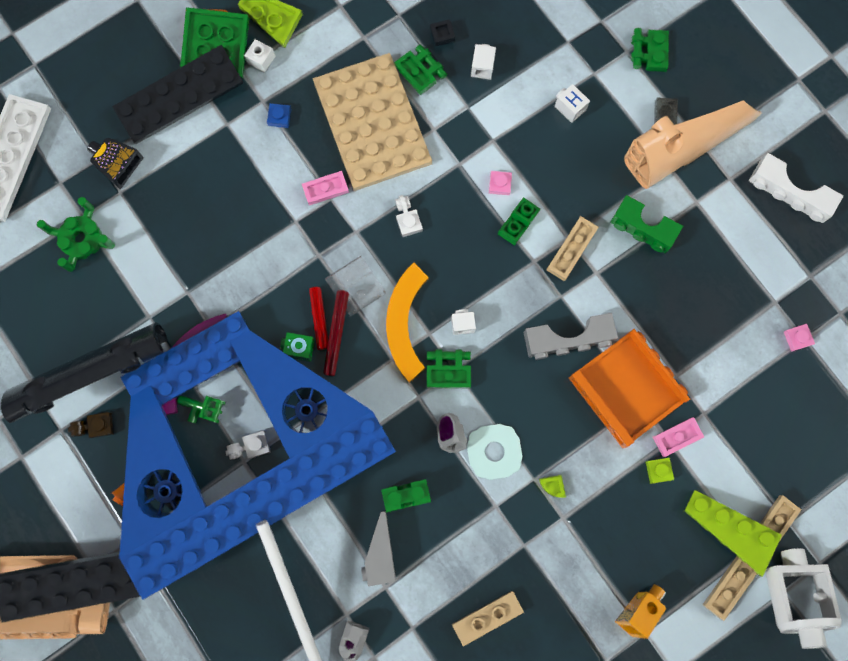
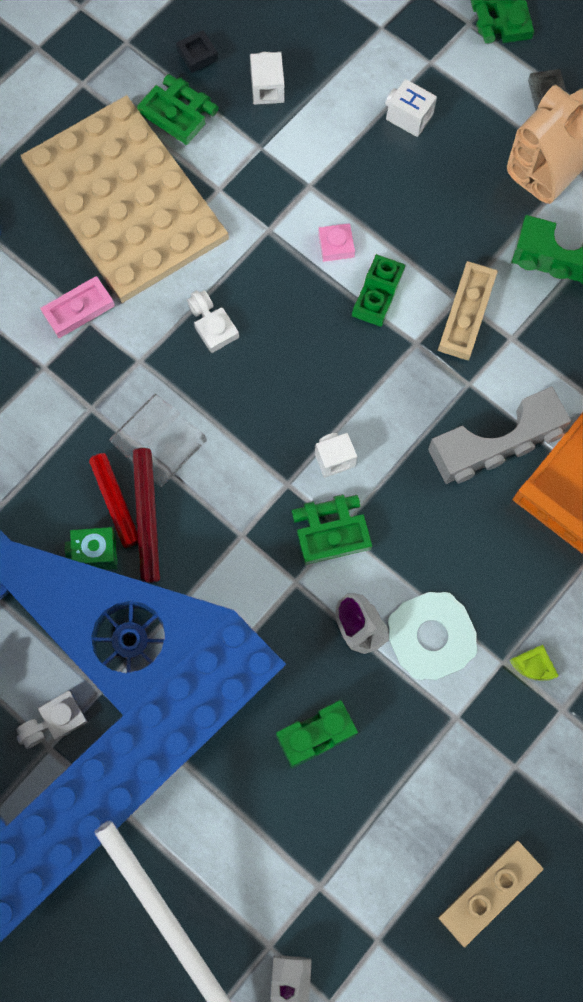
camera: 15 degrees left, 5 degrees down
light grey slope [361,511,396,586] -> none
light orange tile [386,263,429,383] -> none

